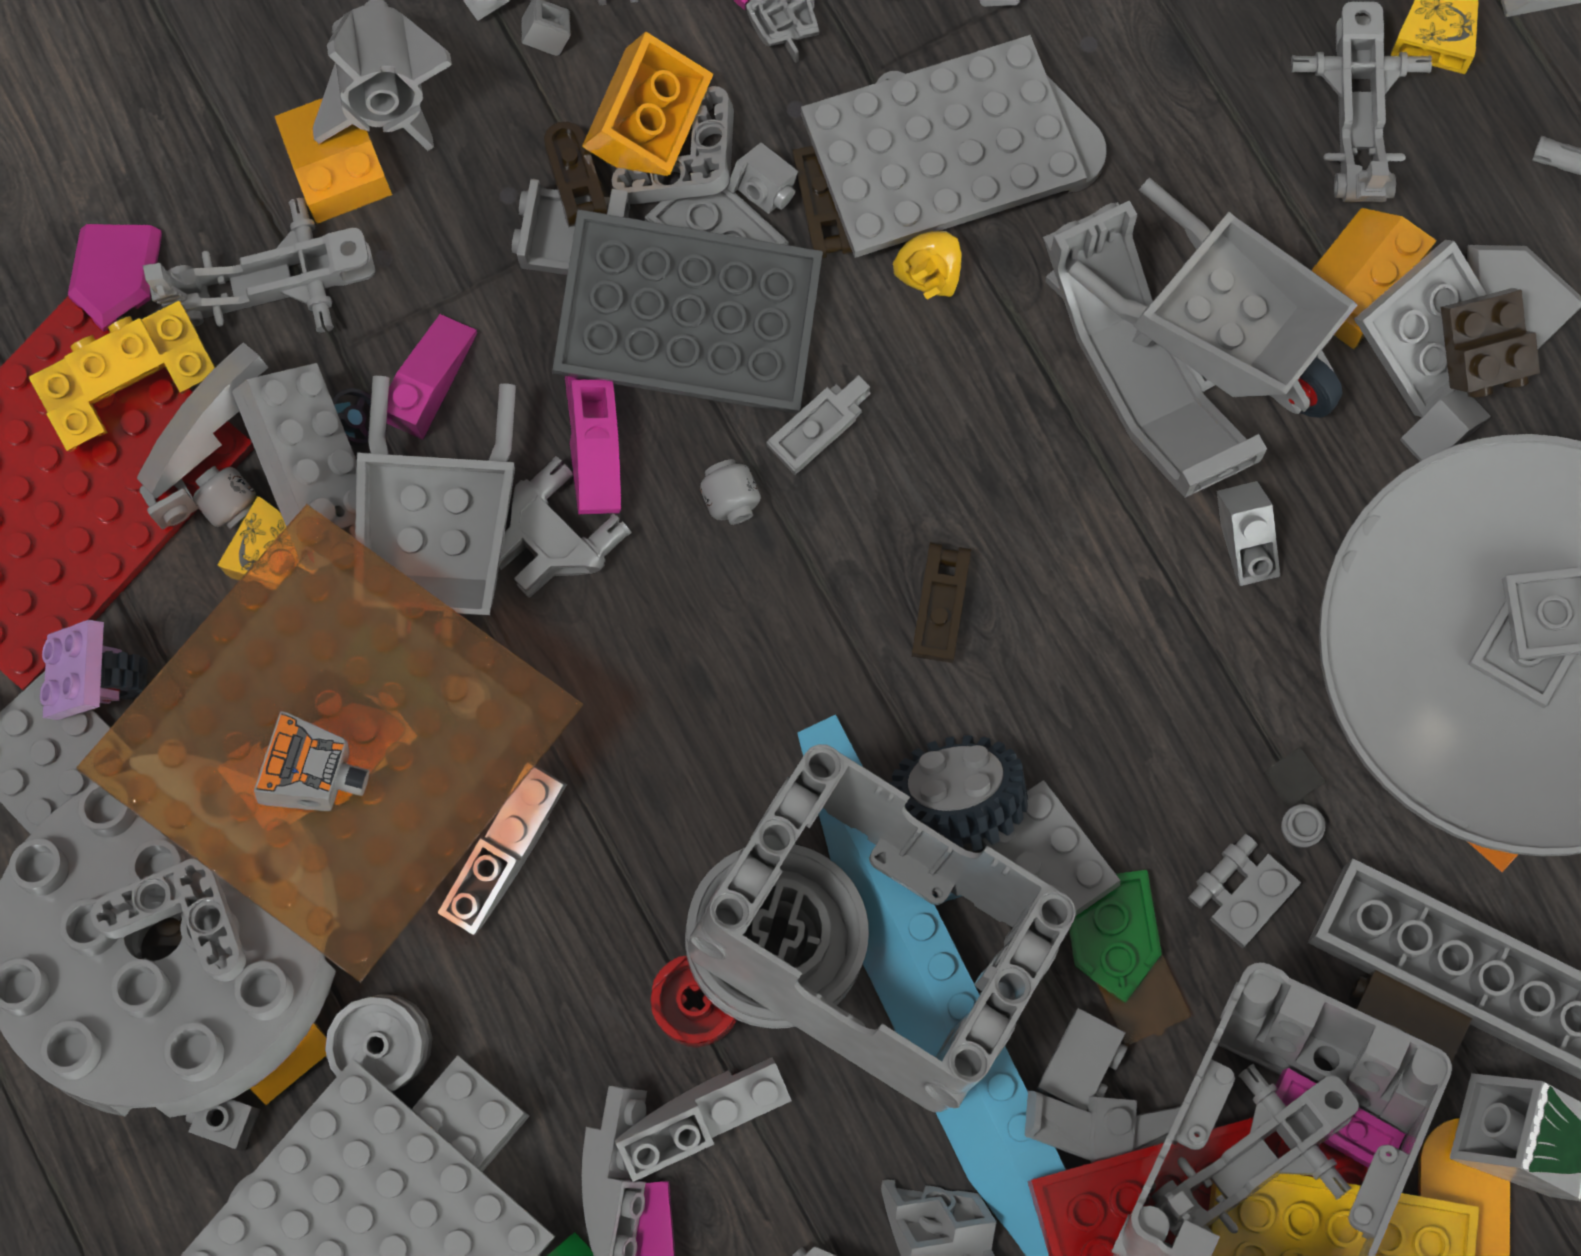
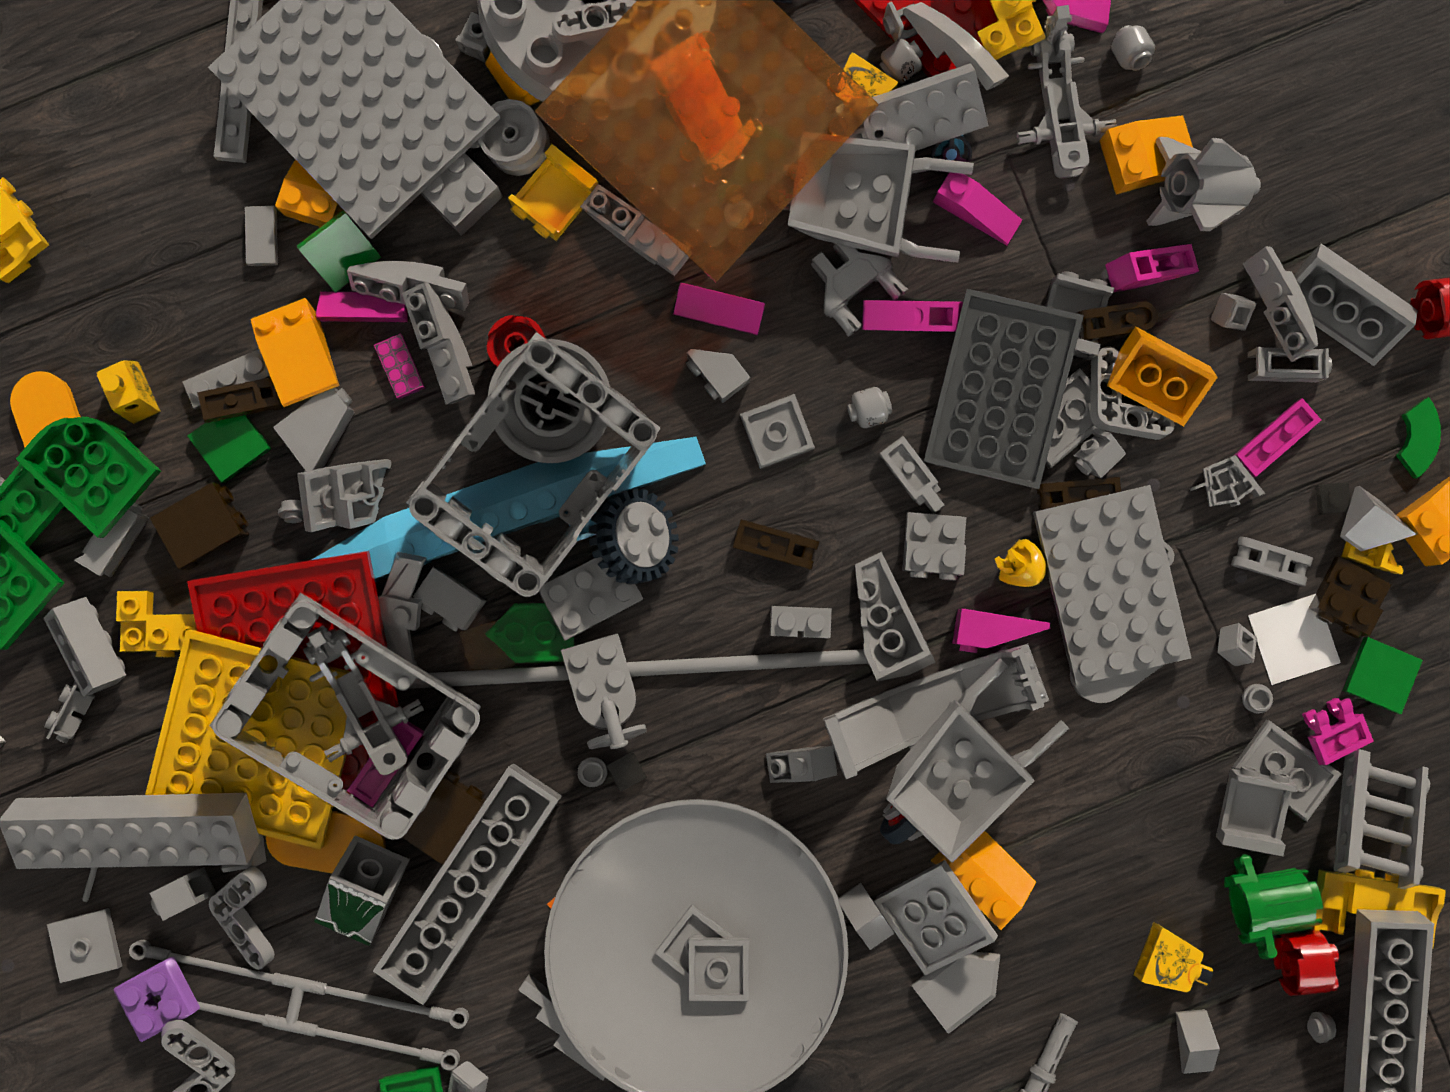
camera: 90 degrees right, 10 degrees up
torso [254,711,369,811] -> none
light grey plate [1188,834,1301,948] -> none
light grey piece [1291,2,1432,202] -> none
dark brown plate [1441,288,1540,398] -> none
none -> dark pink tile [374,333,425,399]
none -> light grey piece [395,649,869,690]
none -> yellow panel [508,144,598,241]
none -> light grey plate [561,633,647,749]
none -> dark pink slope [673,283,765,335]
none -> light grey slope [686,349,751,403]
none -> light grey tile [740,394,815,469]
none -> light grey piece [770,606,832,638]
none -> light grey wedge [855,552,935,681]
none -> light grey plate [902,512,966,581]
none -> dark pink slope [952,609,1050,653]
none -> dark pink slope [1105,244,1199,292]
none -> light grey head [1111,25,1155,71]

